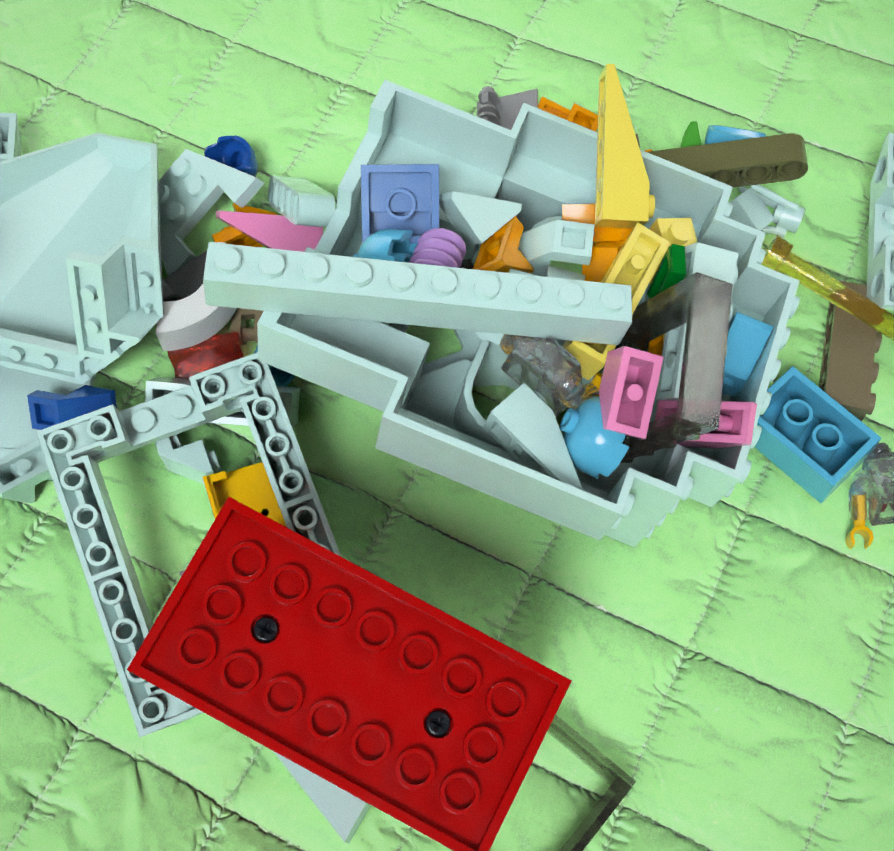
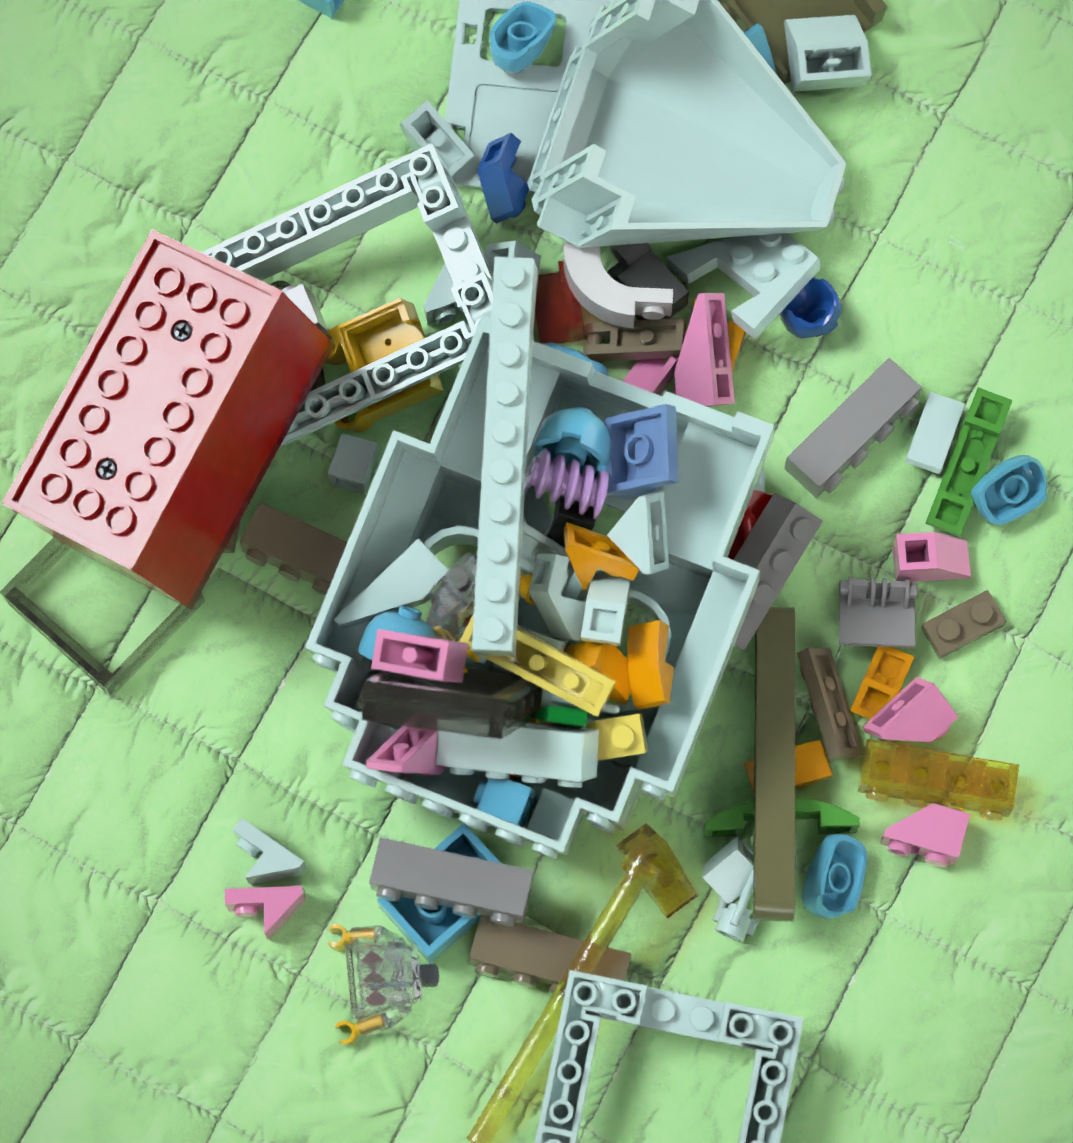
camera: 90 degrees right, 10 degrees up
light aqua beam [268,175,335,227] -> none
light yellow slope [595,64,655,229] -> none
none -> bright pink slope [225,886,305,940]
none -> light aqua slope [232,818,307,884]
none -> dark tan brick [240,503,348,596]
none -> light aqua panel [328,434,379,495]
none -> light grey brick [369,837,534,926]
none -> light grey brick [784,358,922,499]
none -> clear yellow brick [857,739,1019,821]
none -> bright pink slope [862,677,958,742]
none -> bright pink slope [880,803,970,867]
none -> bright pink slope [892,532,971,582]
none -> light aqua slope [905,392,965,474]
none -> dark tan plate [921,590,1007,660]
none -> bright green slope [925,387,1013,537]
none -> medium azure piece [970,455,1047,525]

